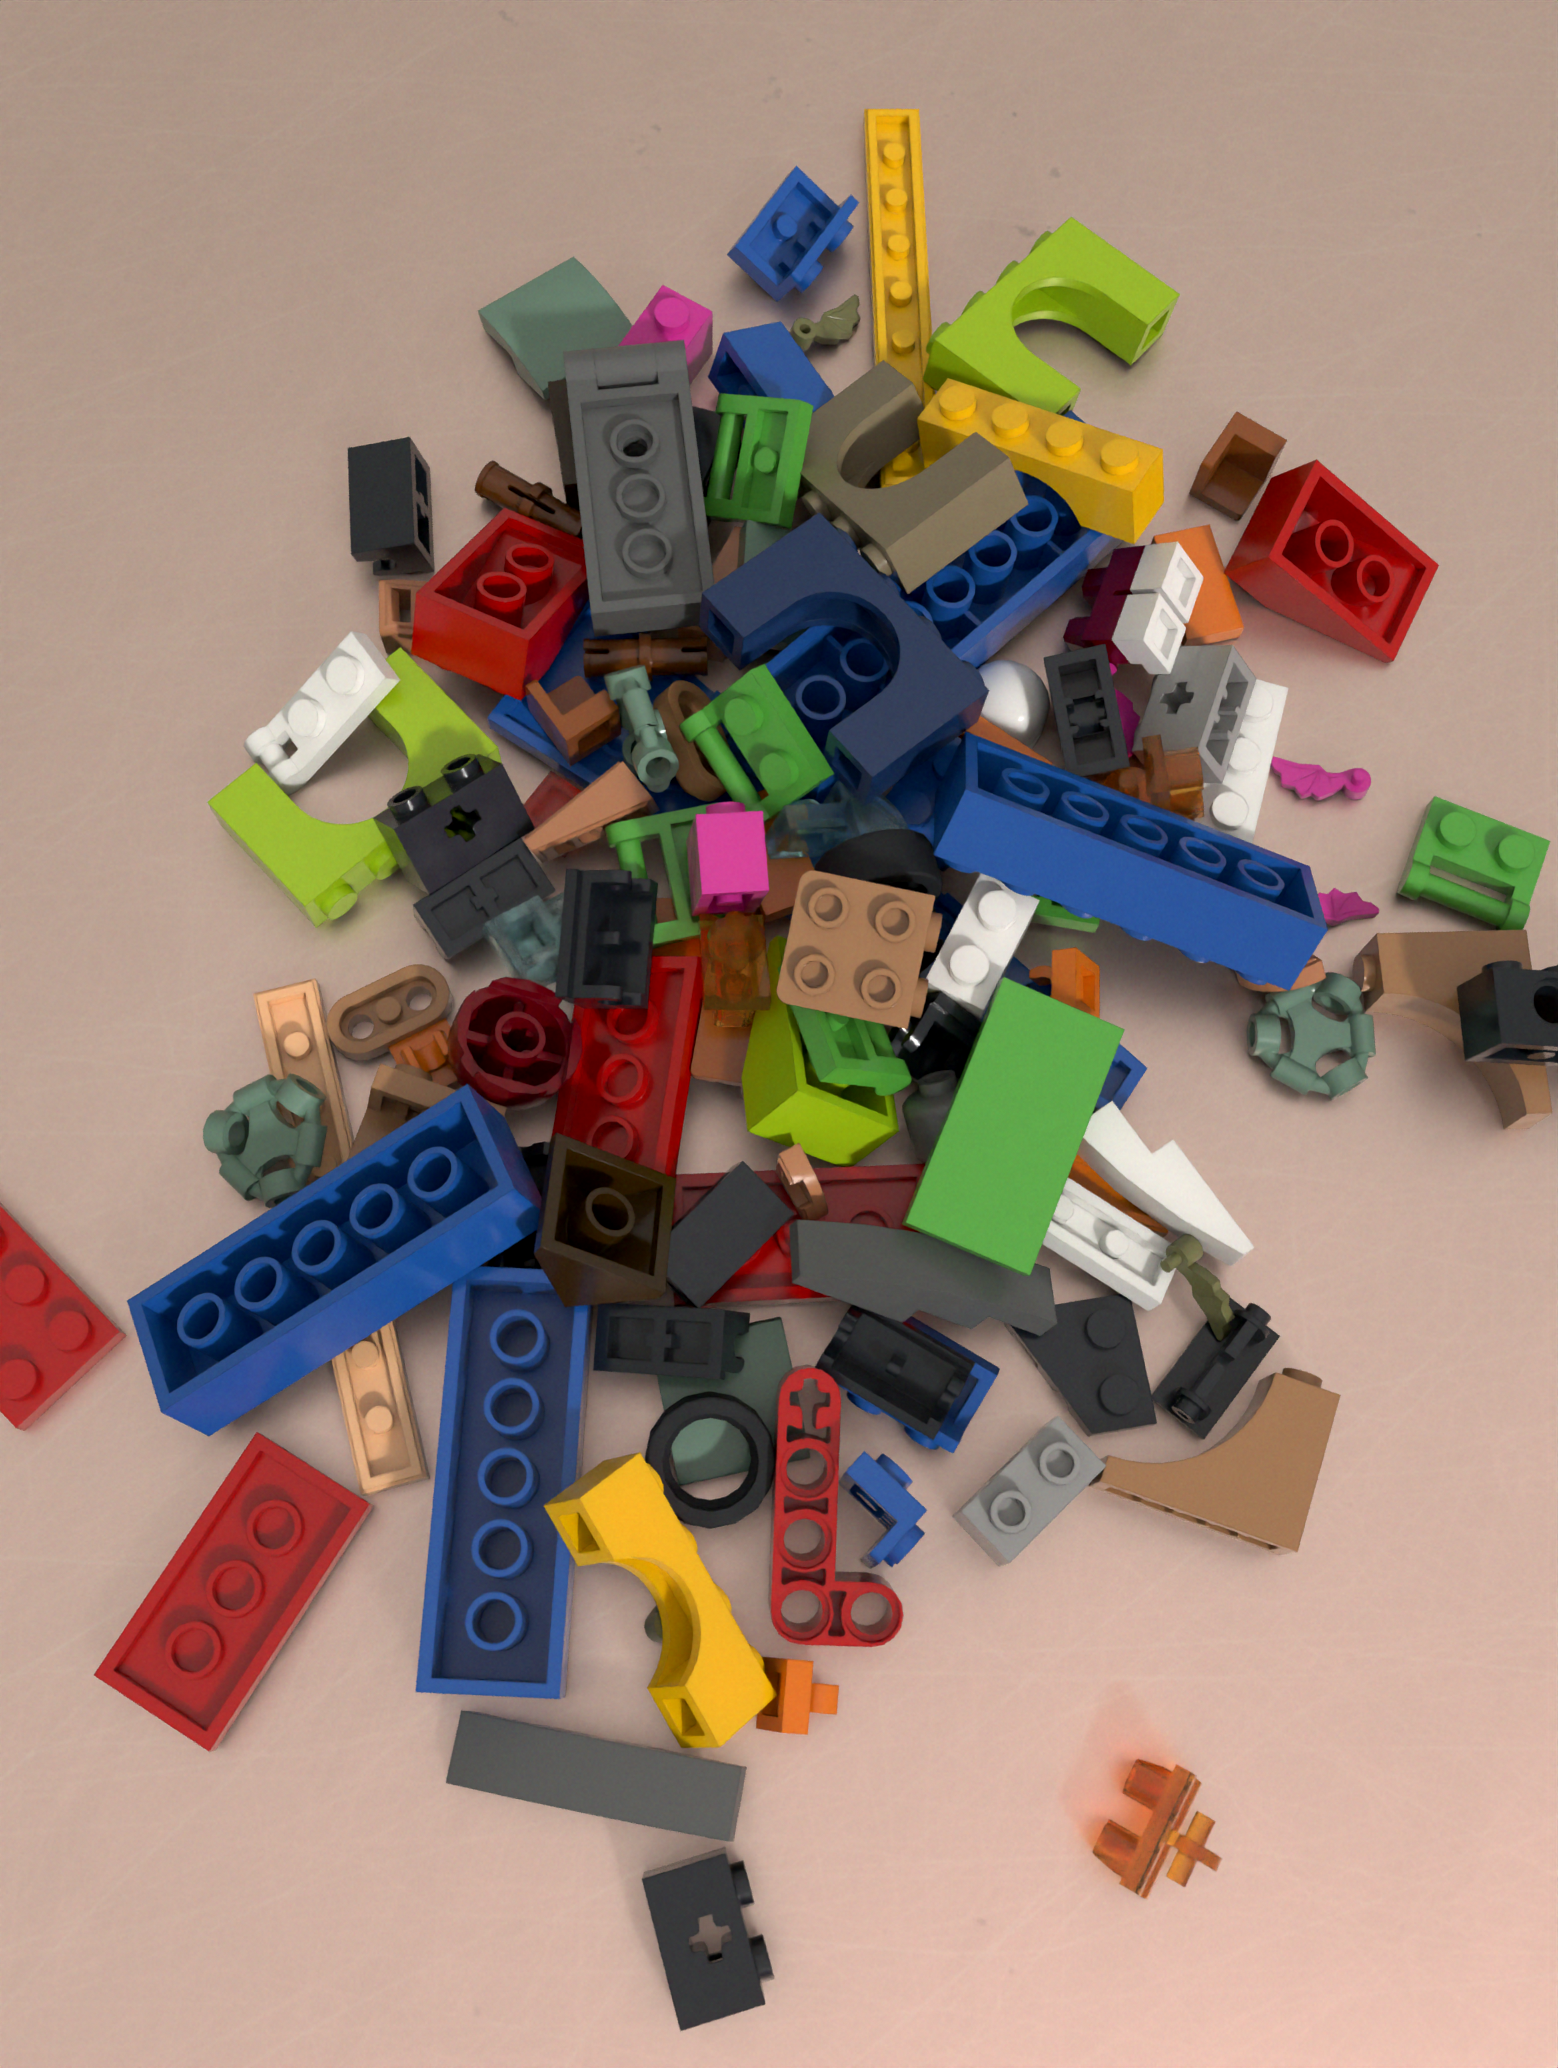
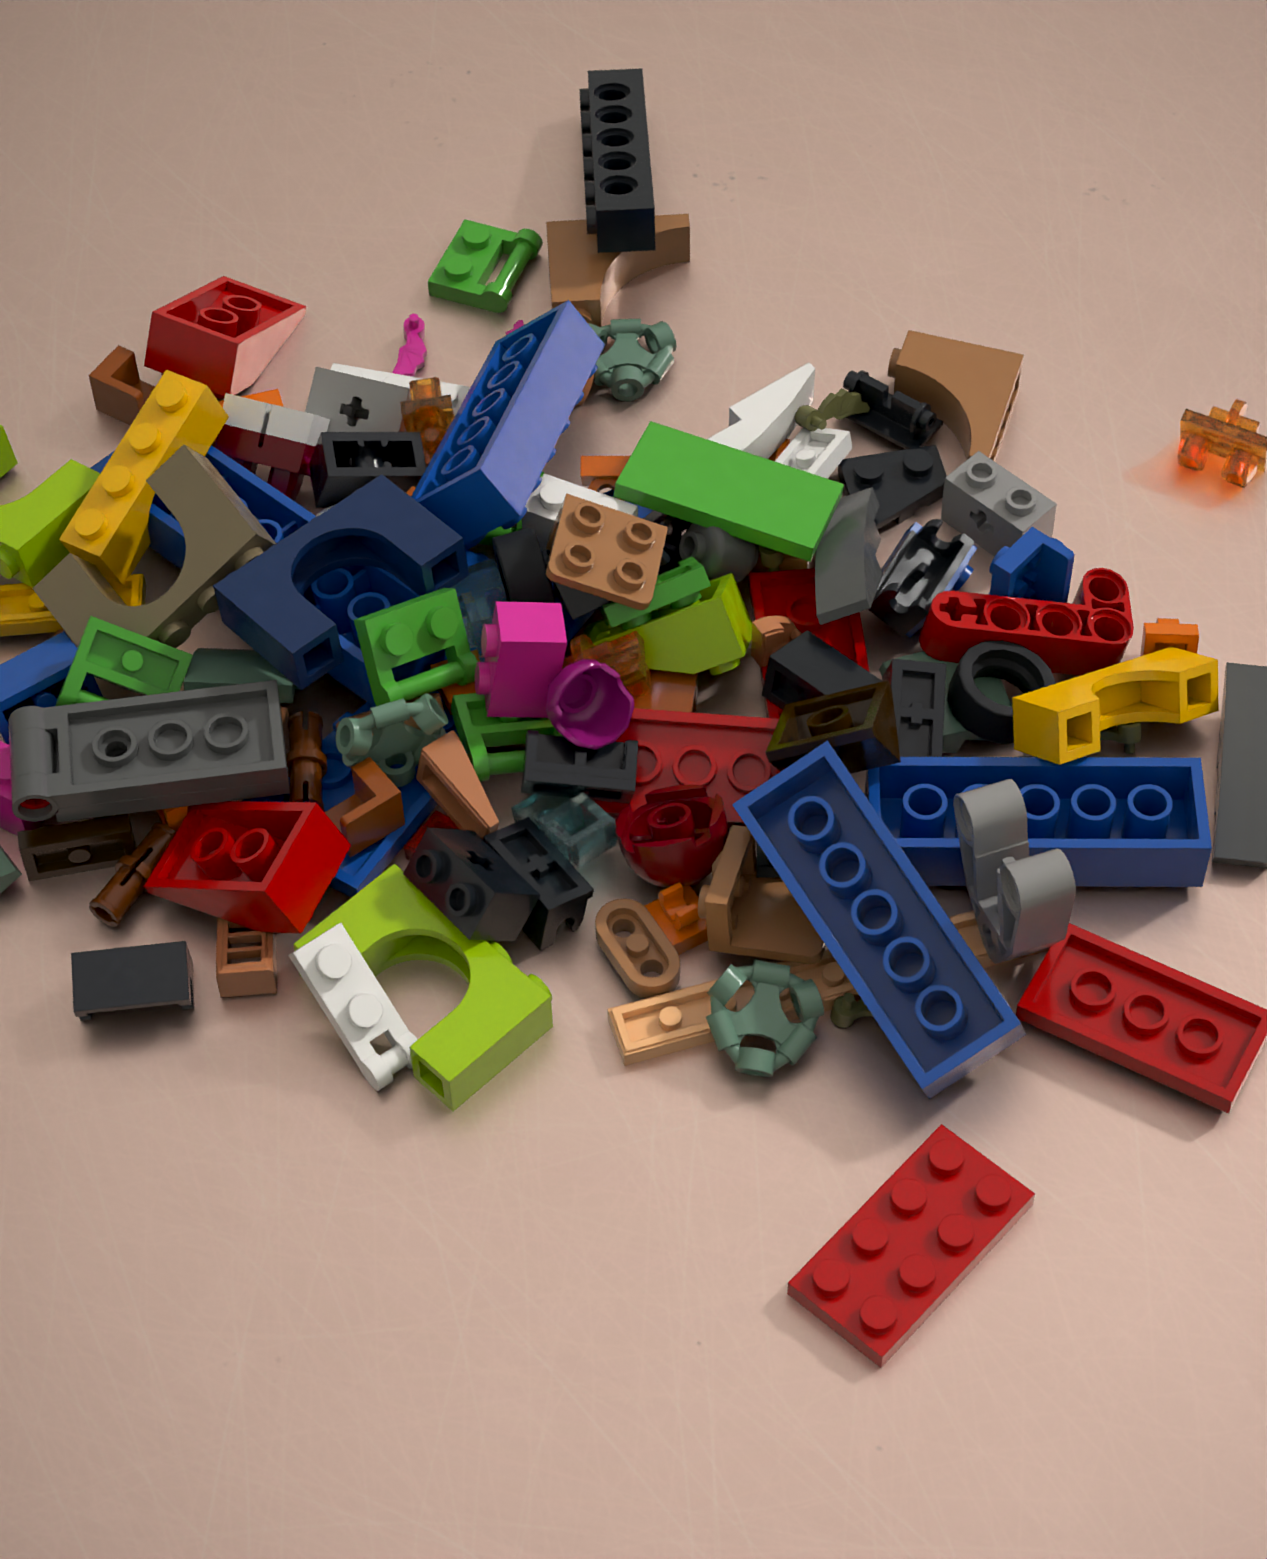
camera: 85 degrees left, 20 degrees down
none -> magenta hair [546,659,634,750]
none -> light grey connector [953,779,1076,964]

